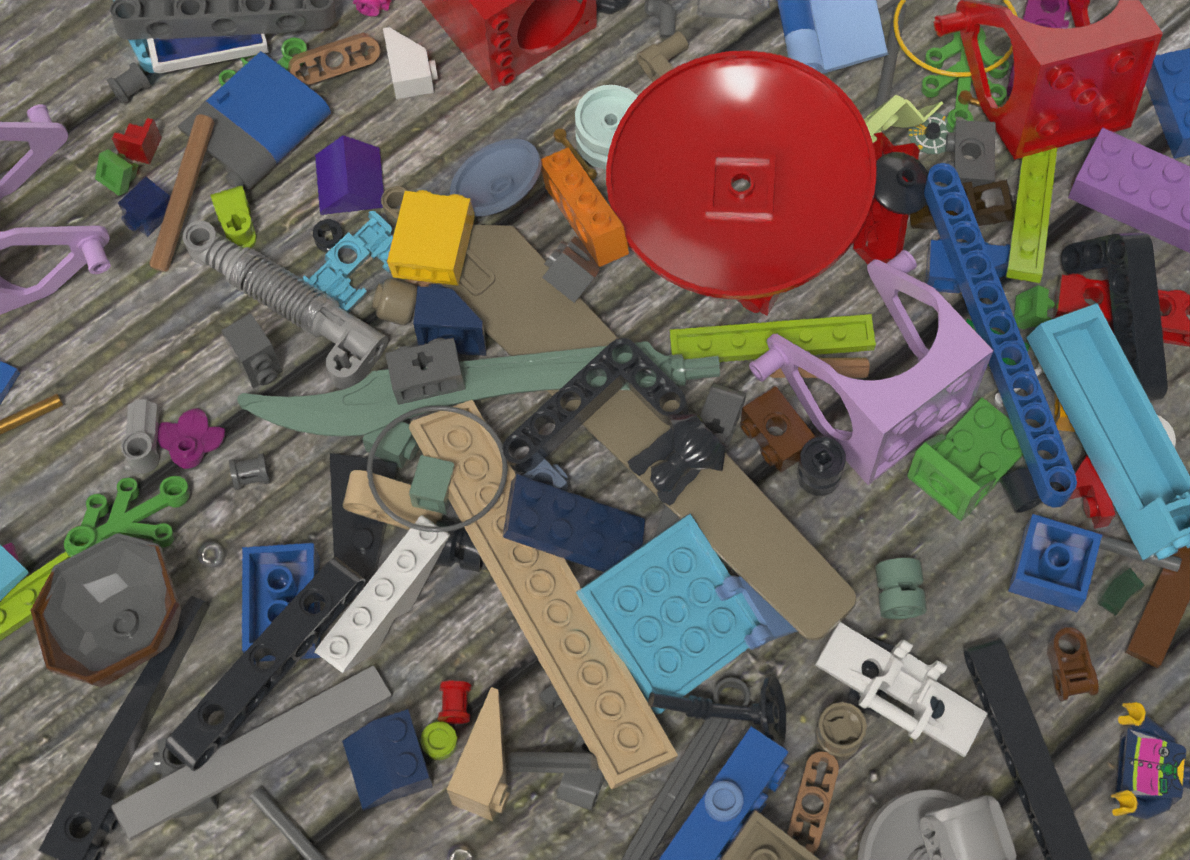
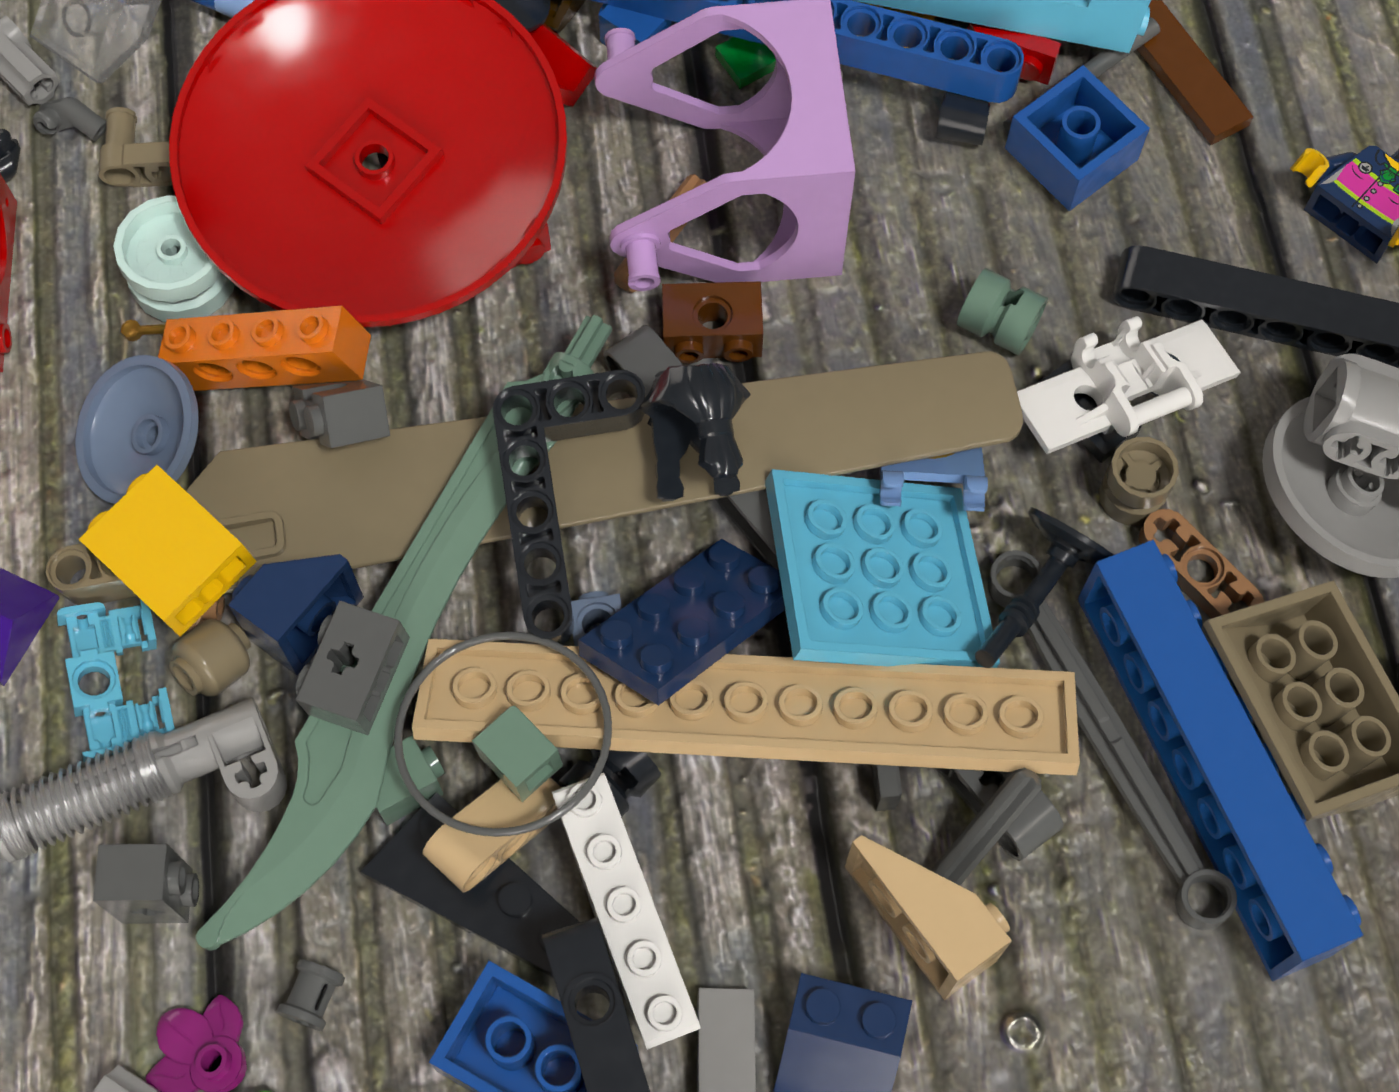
camera: 60 degrees left, 0 degrees up
black bush [313,219,344,253] -> none
lime tile [420,722,458,760] -> none
red bush [438,680,471,724] -> none
lime plate [669,314,876,362] -> none
medium blue tile [705,781,743,822] -> none
black wheel [797,437,846,496] -> none
bright green bracket [907,397,1023,521] -> none
reddish brown piece [1047,627,1099,701] -> none
clear green piece [1097,568,1145,616] -> none

